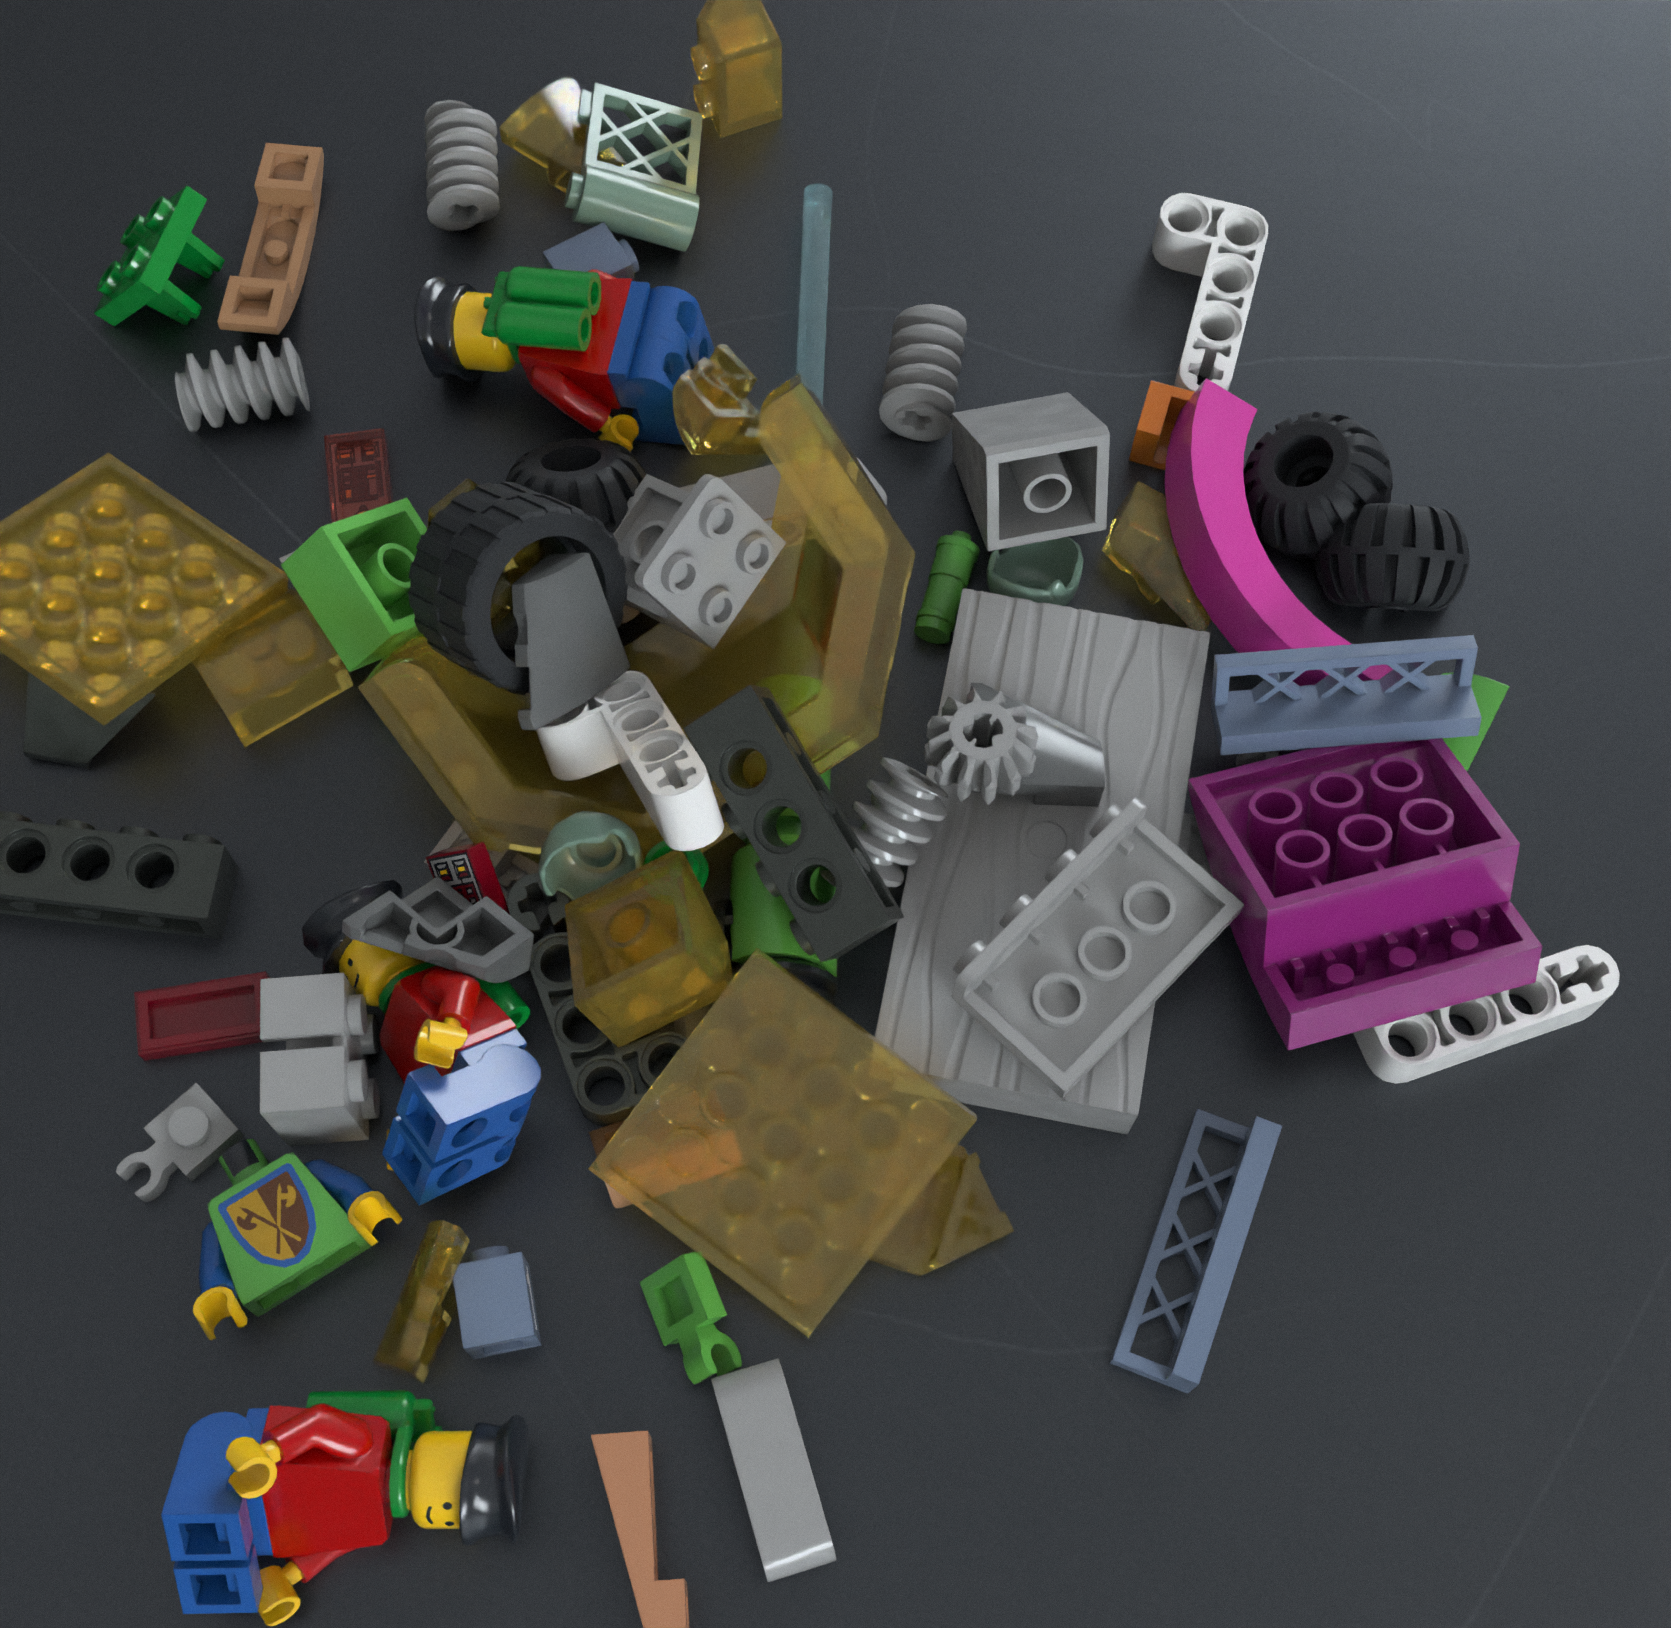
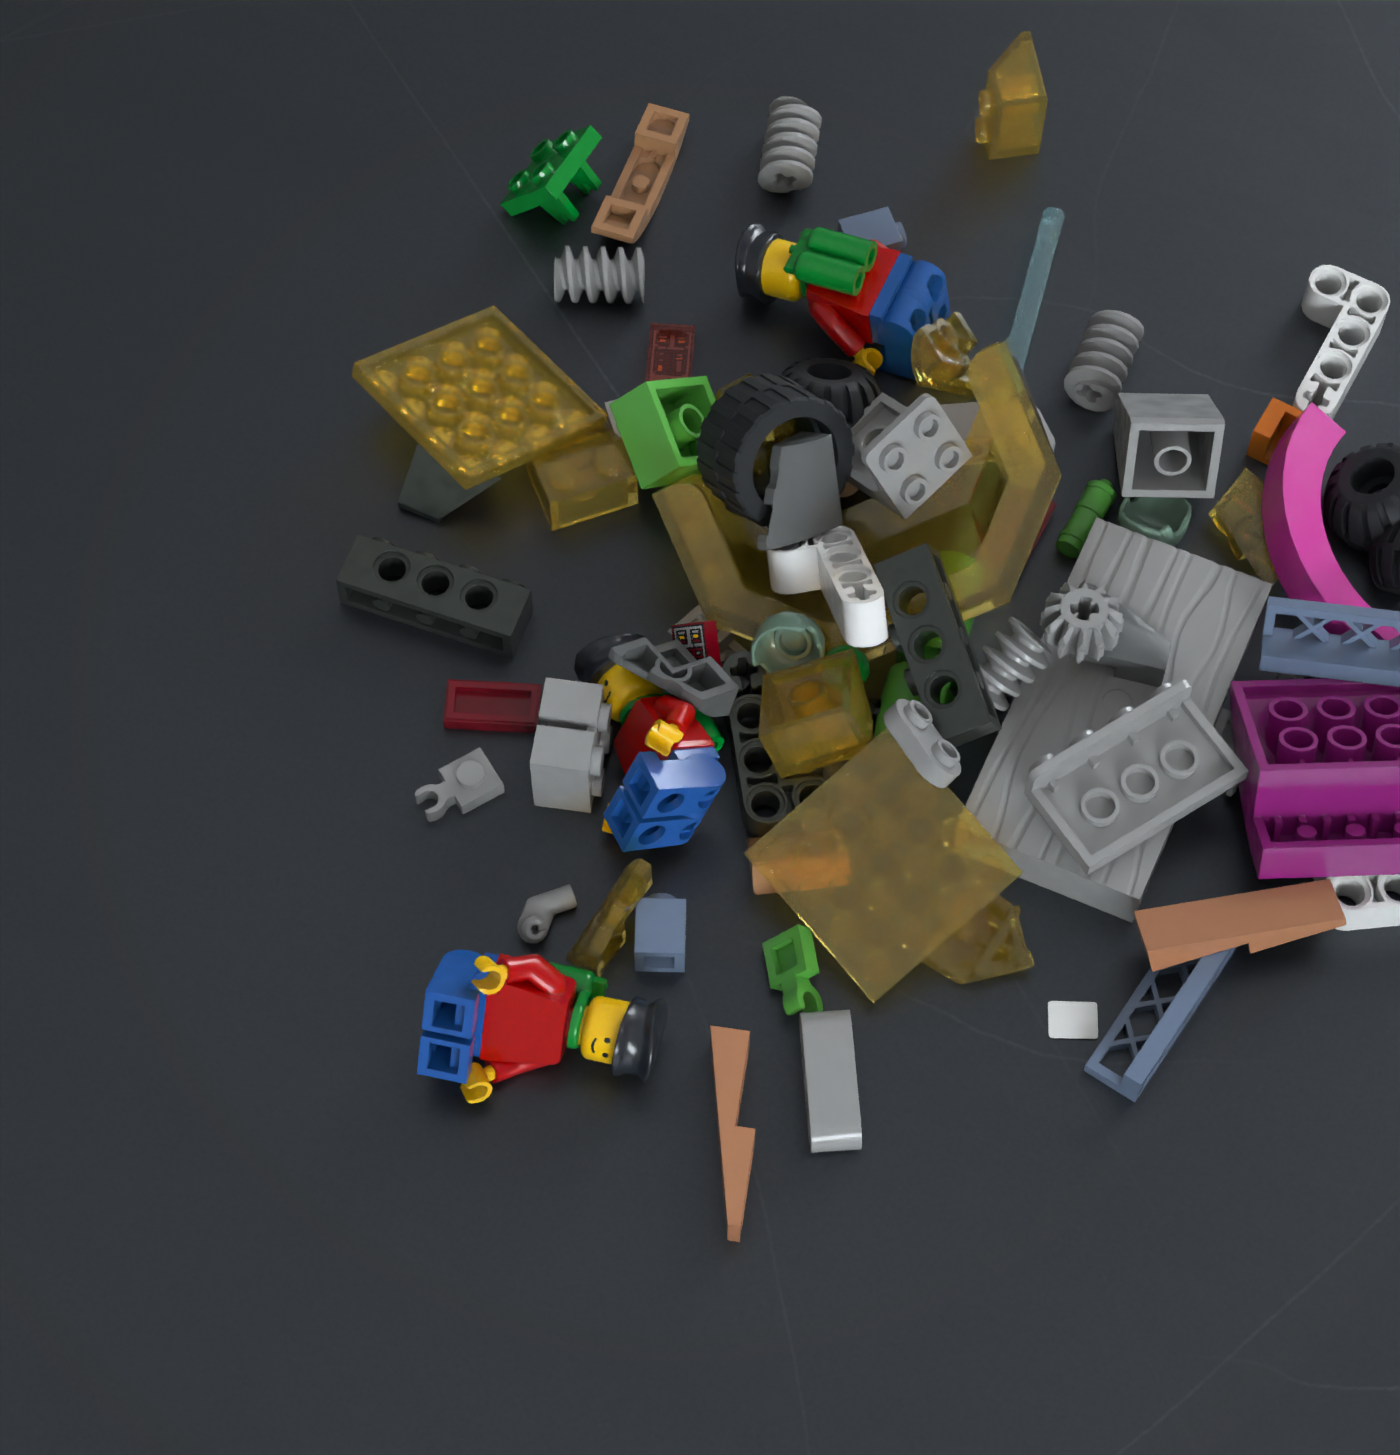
camera: 15 degrees right, 5 degrees down
torso [193,1139,402,1340] -> none
clear yellow slope [499,76,627,193] -> none
sand green piece [564,83,703,252] -> none
none -> light grey arm [517,884,577,944]
none -> light grey plate [883,699,961,788]
none -> white sticker [1048,1001,1098,1039]
none -> nougat slope [1133,879,1346,972]

